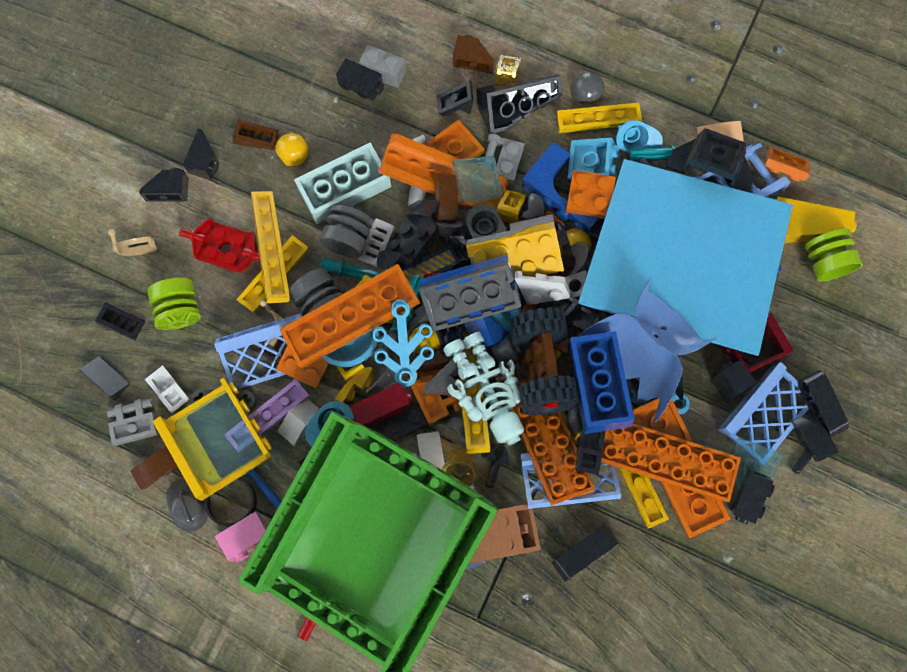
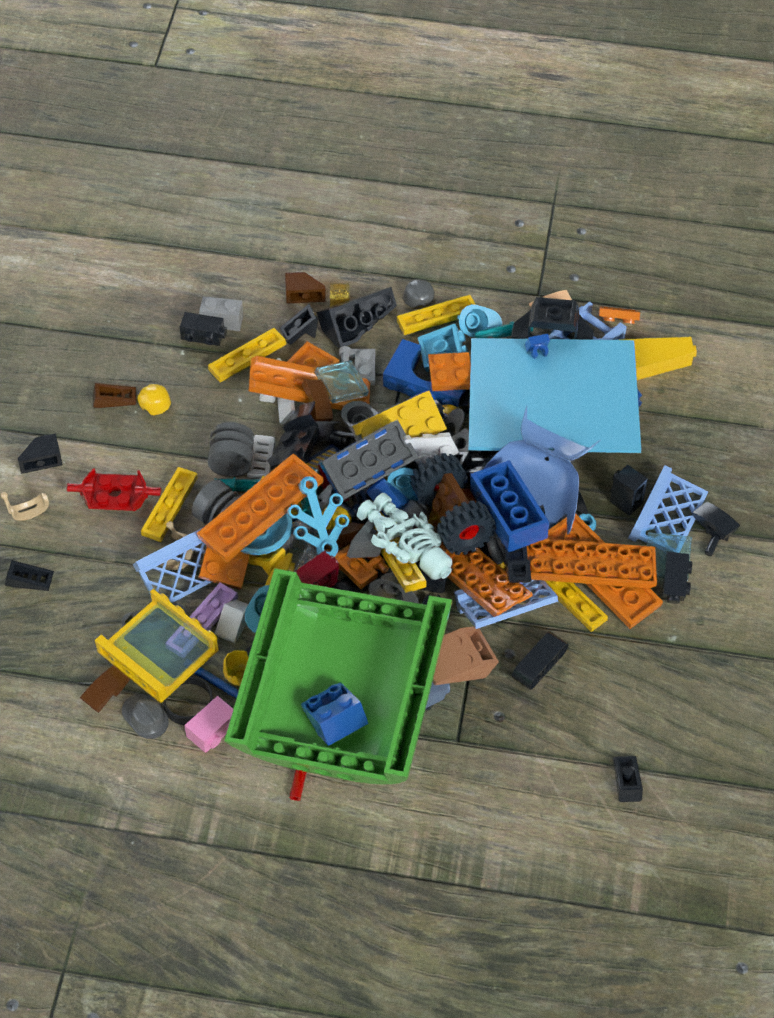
camera: 20 degrees left, 20 degrees down
slope [80,356,130,400] -> none
light grey plate [107,398,159,446] -> none
white slope [145,366,190,413] -> none
lime wheel [147,278,201,330] -> none
black slope [183,128,219,180] -> none
yellow plate [251,191,290,303] -> none
light aqua brick [294,142,391,224] -> none
yellow slope [497,190,527,223] -> none
dark grey hair [518,193,544,222] -> none
dark red window [720,312,794,374] -> none
black beam [798,370,849,437] -> none
lime wheel [804,229,863,282] -> none
none -> yellow plate [208,328,286,382]
none -> yellow hair [223,650,249,686]
none -> blue slope [301,682,369,746]
none -> blue tile [525,334,550,359]

